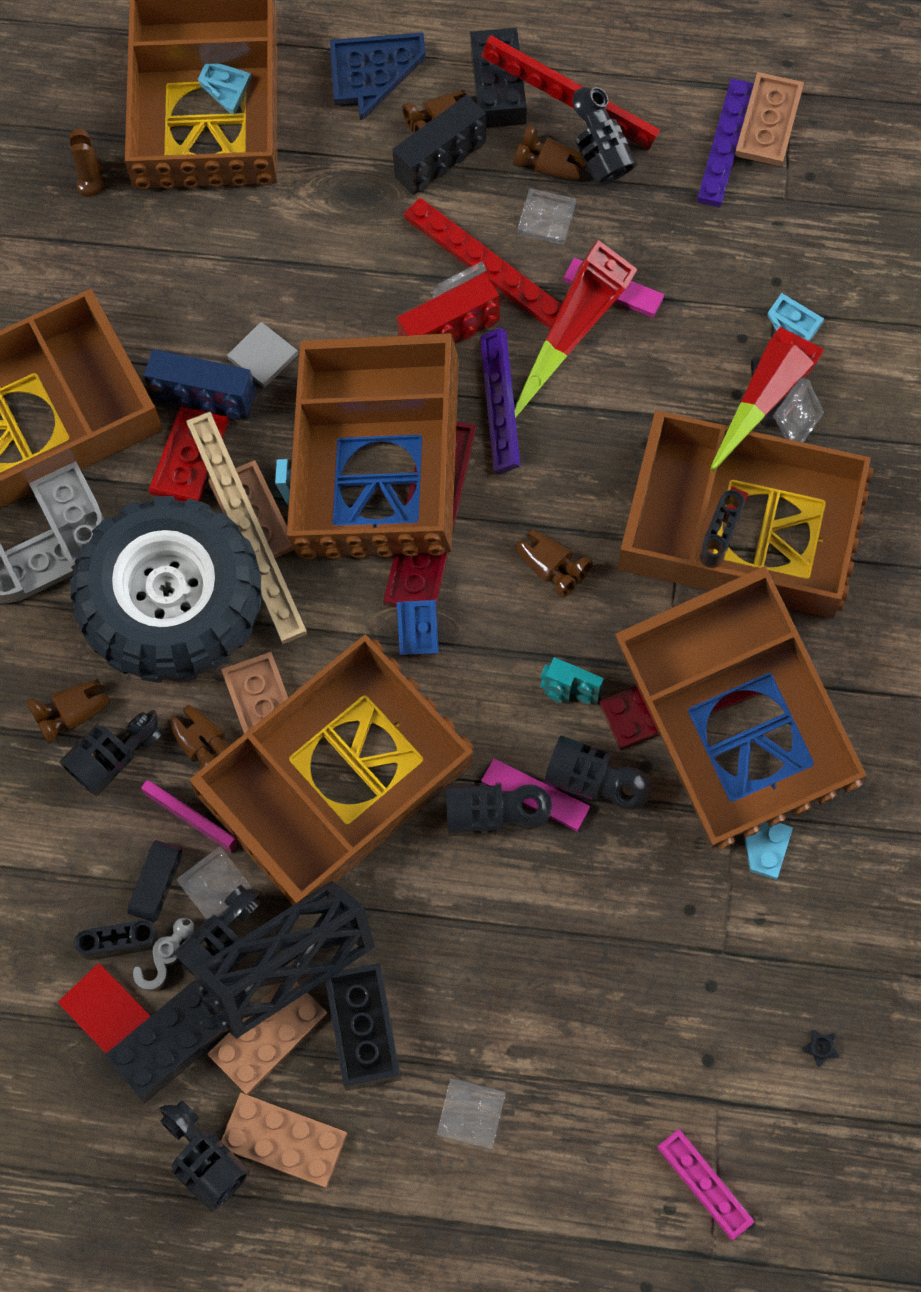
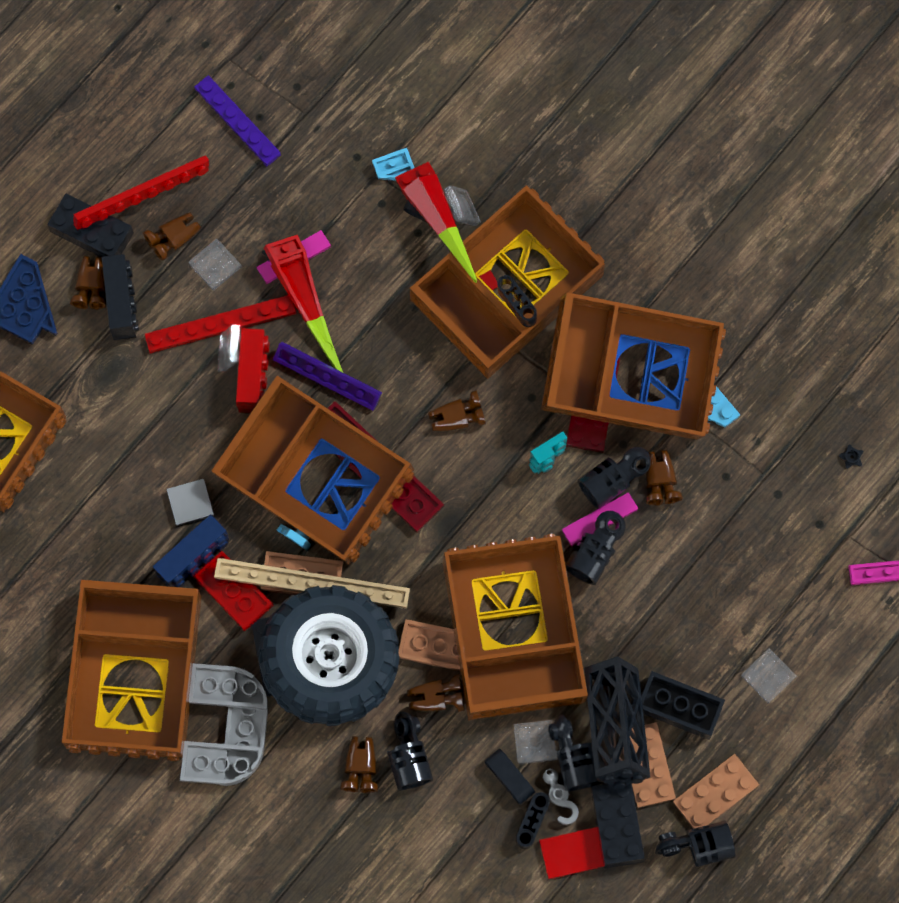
camera: 60 degrees left, 5 degrees up
dark pink tile [141,781,238,853] -> none
blue plate [397,600,439,655] -> none
black cylinder [572,87,637,186] -> none
nougat plate [735,72,804,167] -> none
none -> reddish brown piece [646,450,682,505]

